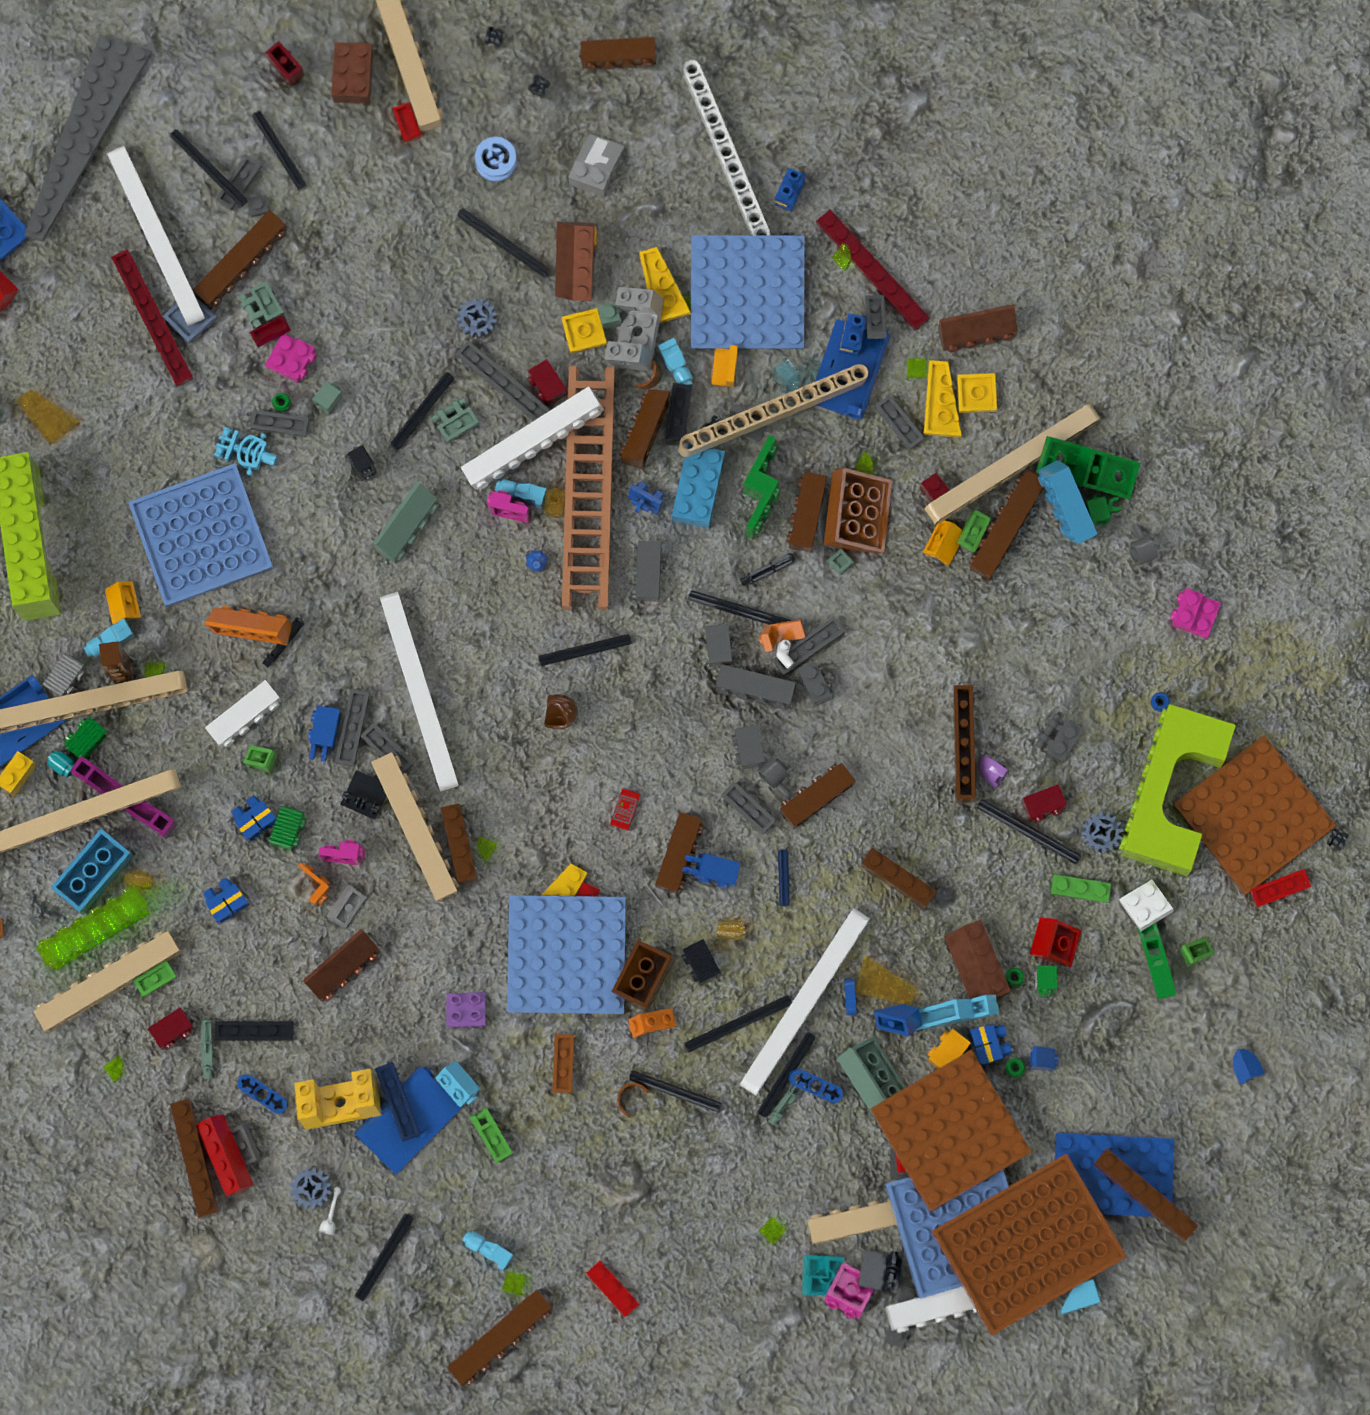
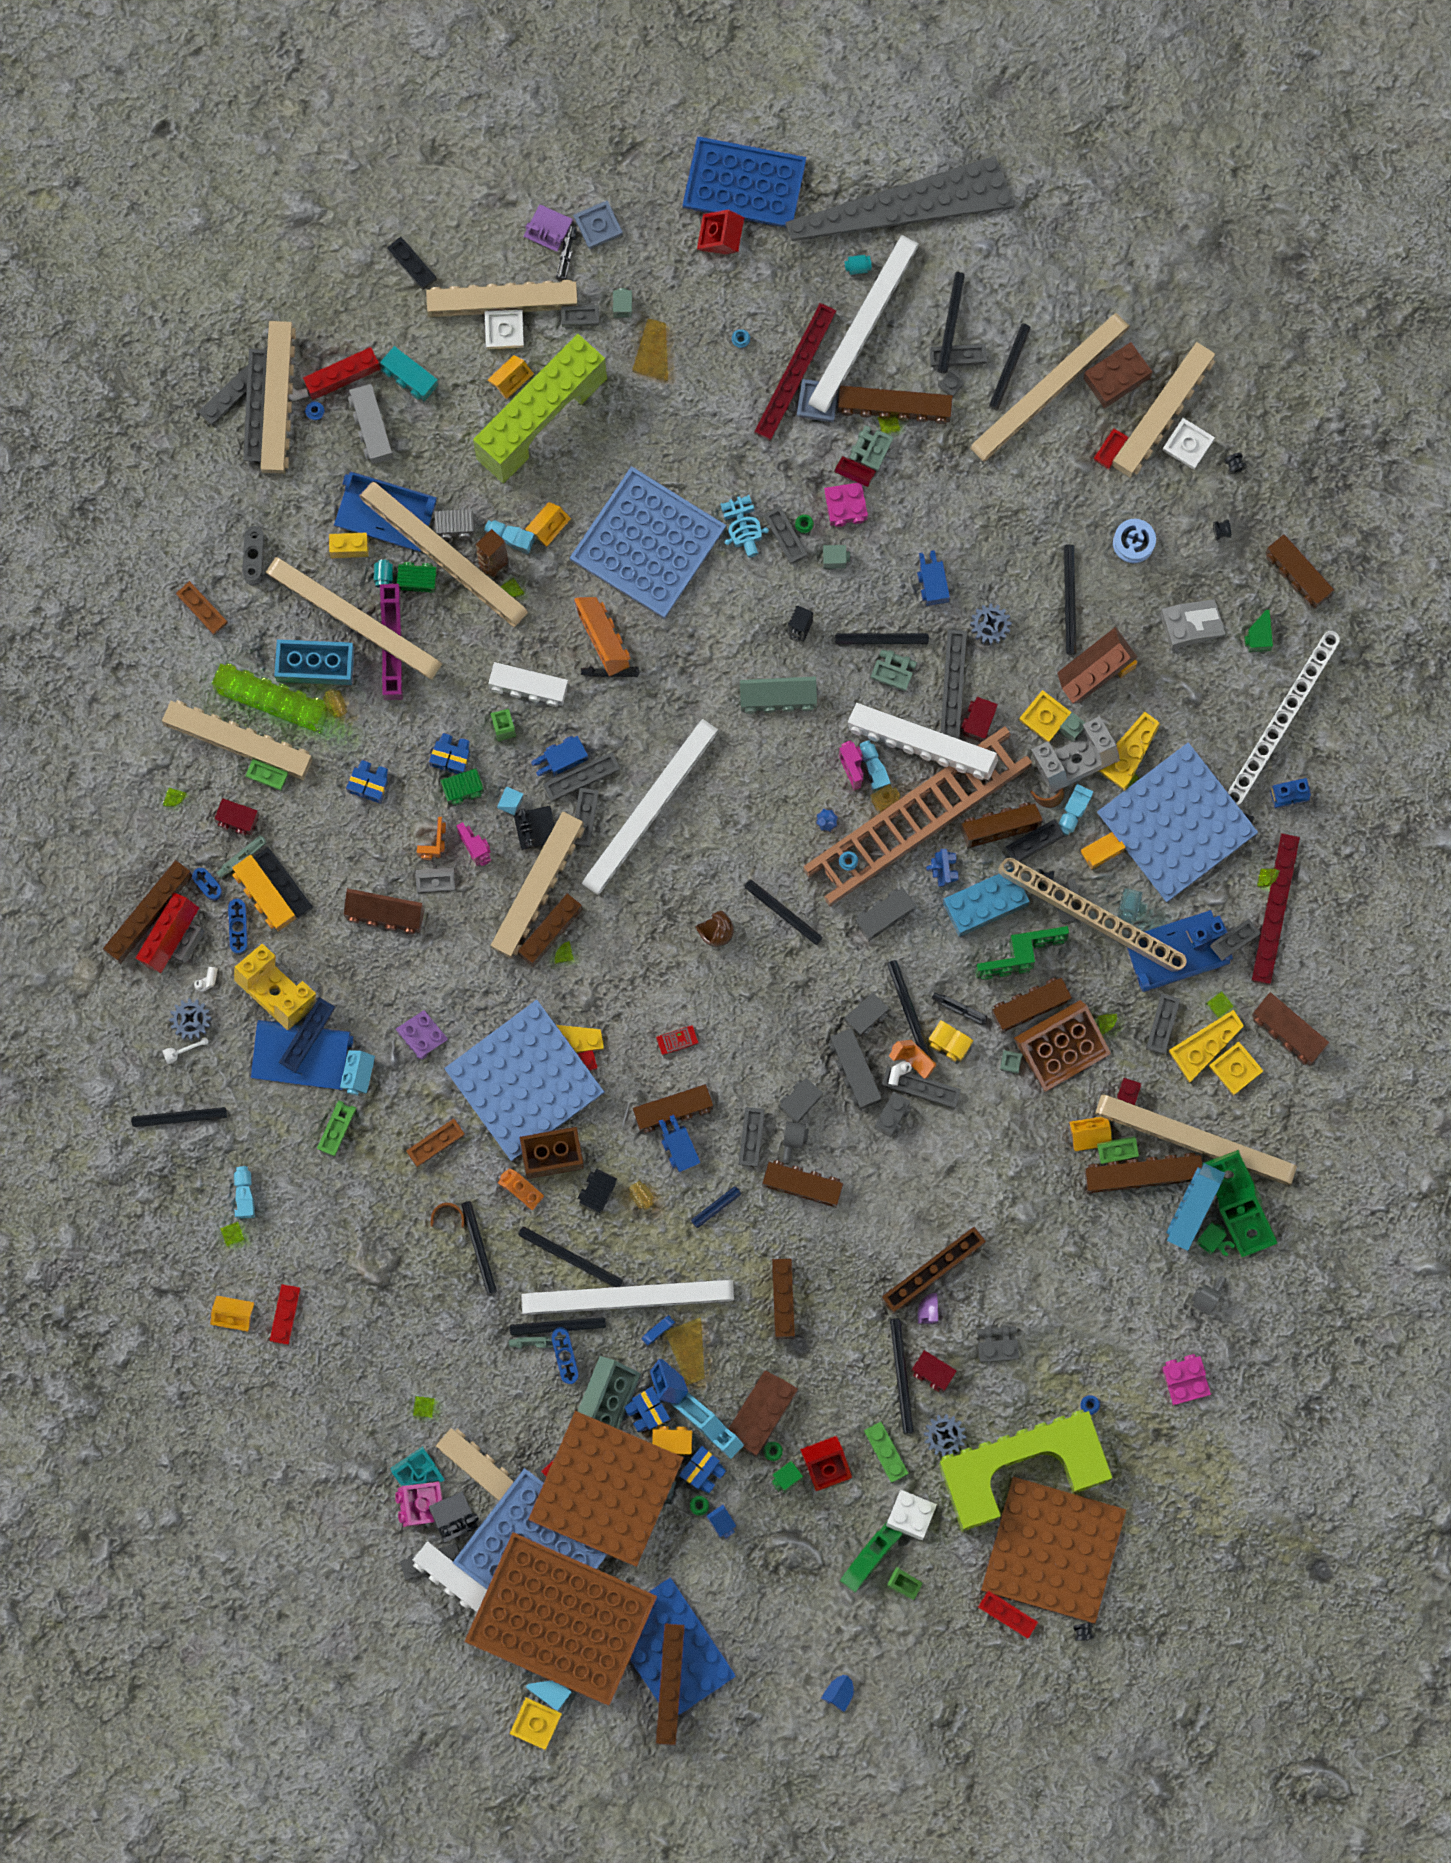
camera: 50 degrees right, 0 degrees up
dark red brick [265,41,305,87] -> none
reddish brown brick [446,1289,553,1386] -> none
none -> blue beam [192,868,222,901]
none -> white arm [194,967,218,992]
none -> light orange panel [210,1296,254,1332]
none -> light orange brick [232,855,296,932]
none -> medium azure slope [497,787,523,815]
none -> yellow plate [509,1697,562,1750]
none -> blue hips [624,1387,670,1433]
none -> dark azure plate [732,329,750,348]
none -> dark azure plate [839,851,858,871]
none -> teal brick [844,254,872,275]
none -> clear neon green tile [877,416,900,434]
none -> blue hinge [917,550,950,606]
none -> yellow brick [928,1020,973,1062]
none -> tan beam [970,313,1130,462]
none -> white plate [1163,418,1215,470]
none -> green slope [1244,610,1273,653]

